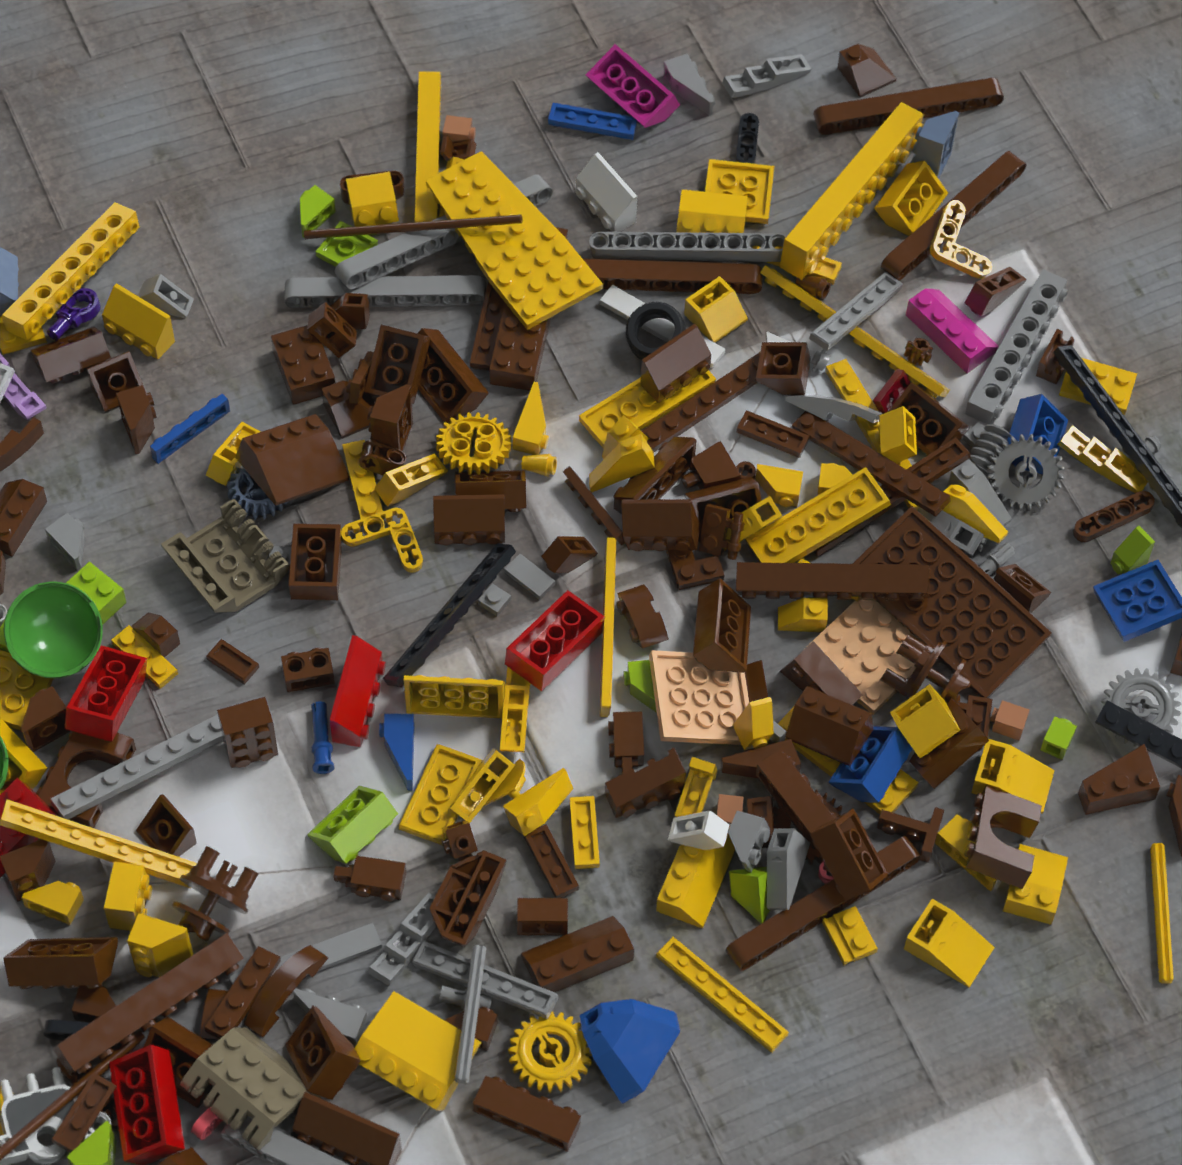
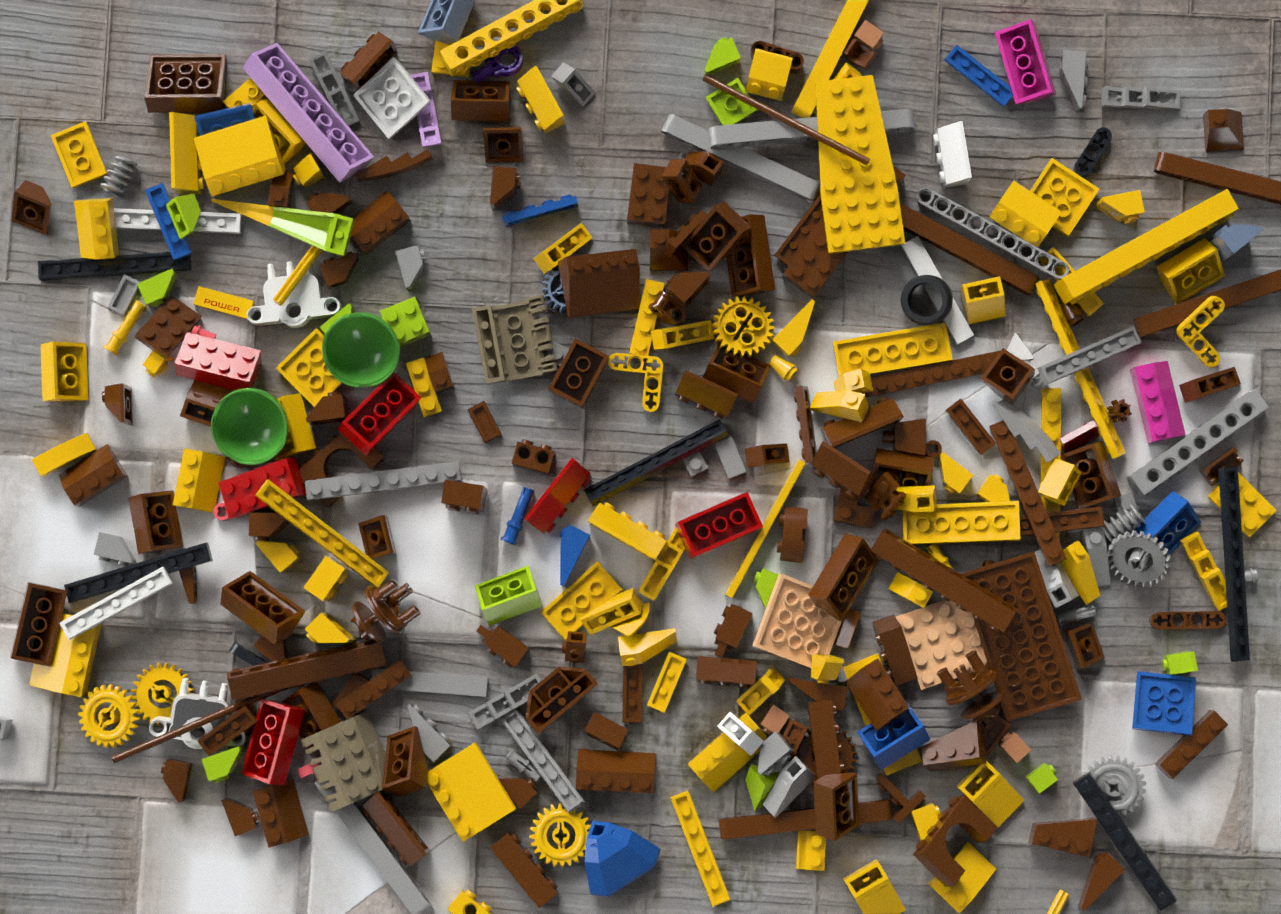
camera: 30 degrees right, 25 degrees up
reddish brown slope [245,945,329,1038] -> none
light grey axle [455,945,486,1084] -> none
reddish brown slope [640,324,711,403] -> none
yellow slope [890,684,960,758] -> none
none -> yellow slope [1095,190,1145,224]

